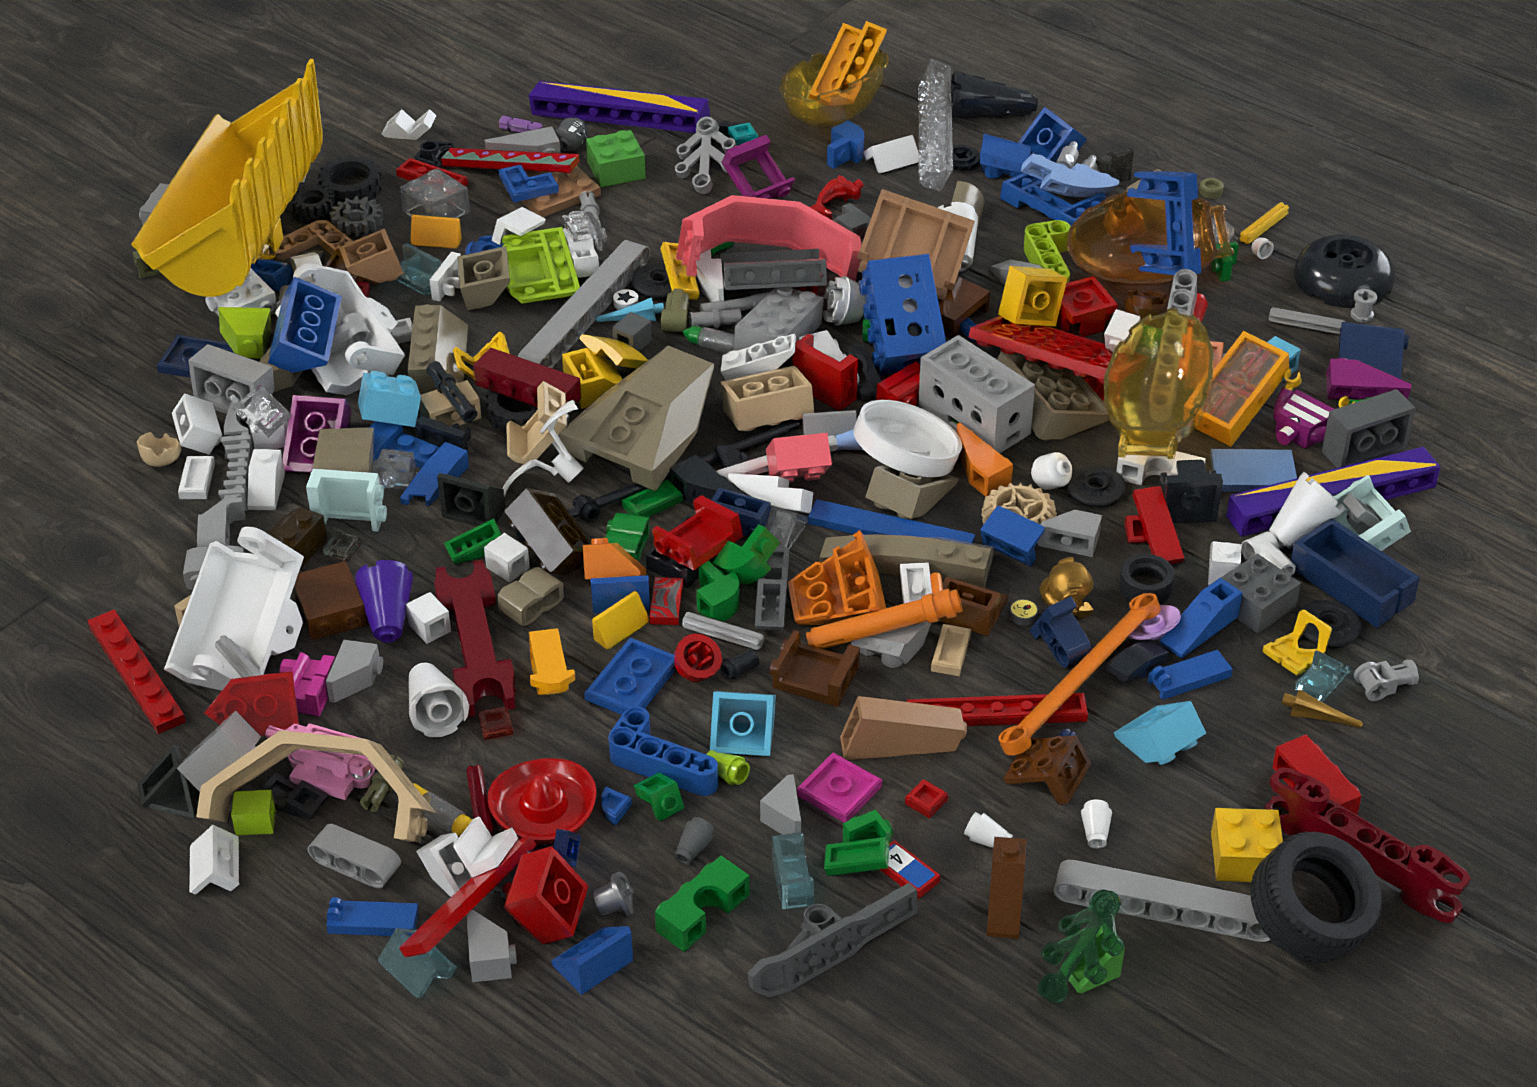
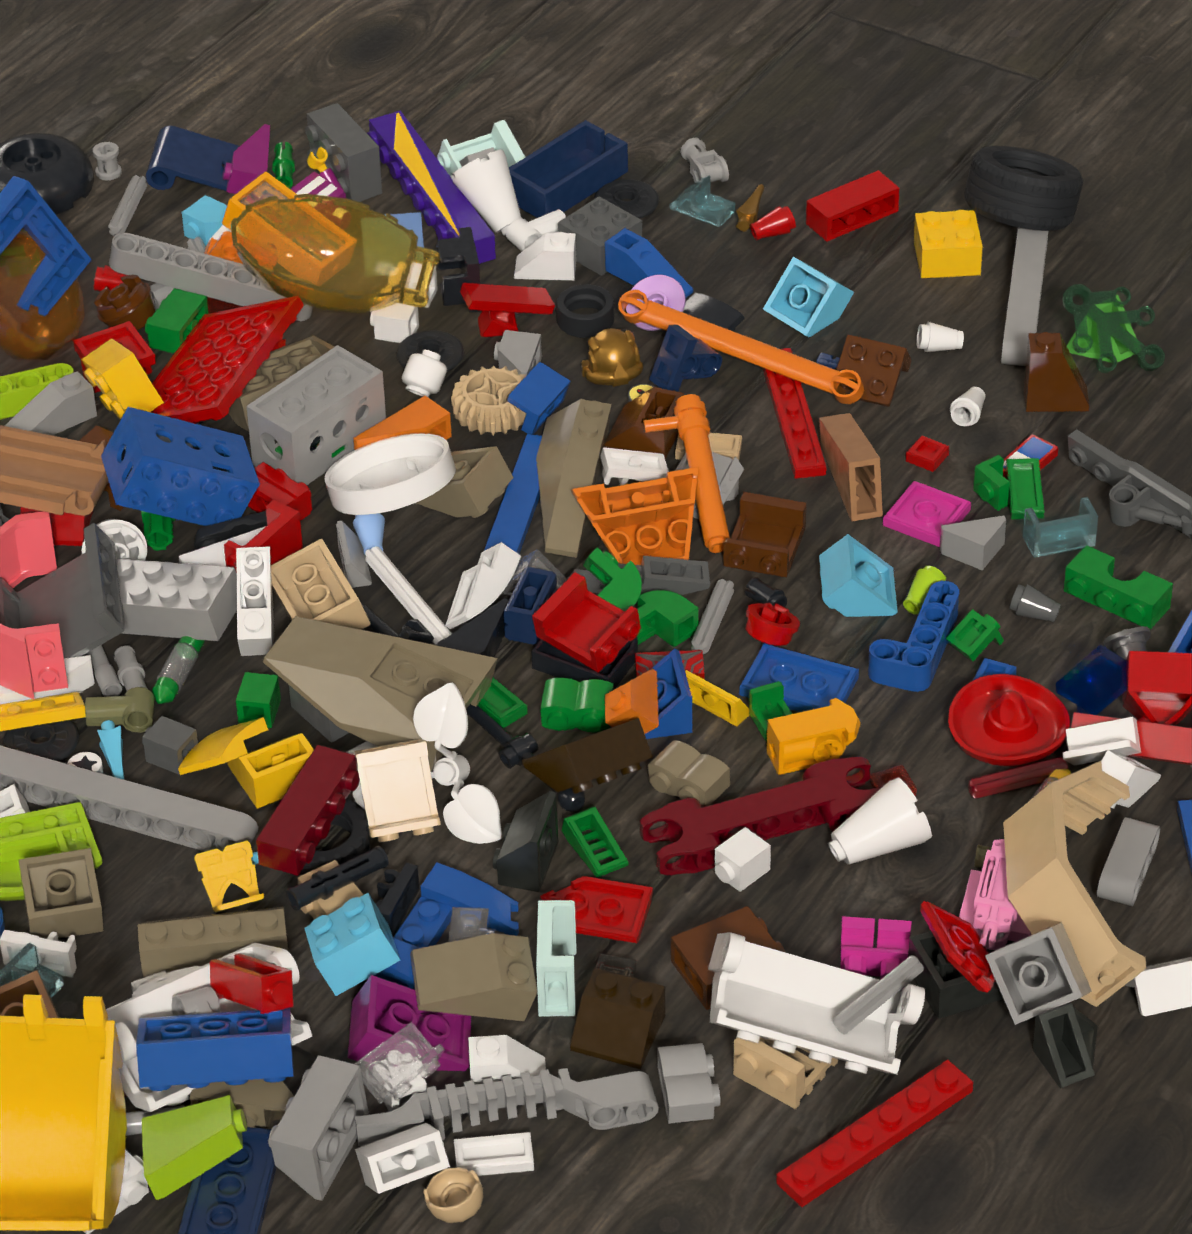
camera: 95 degrees left, 0 degrees up
light grey slope [326,640,383,703] -> none
dark purple cone [355,560,413,643] -> none
white brick [484,533,530,583] -> none
coral brick [766,433,832,483] -> none
white brick [1104,309,1141,355] -> none
blue hinge [1148,650,1233,700] -> none
yellow piece [1263,610,1332,676] -> none
dark red piece [1264,768,1471,923] -> none
none -> red window [210,954,293,1014]
none -> red tile [540,876,653,943]
none -> green bracket [749,681,792,741]
none -> red cone [750,206,796,241]

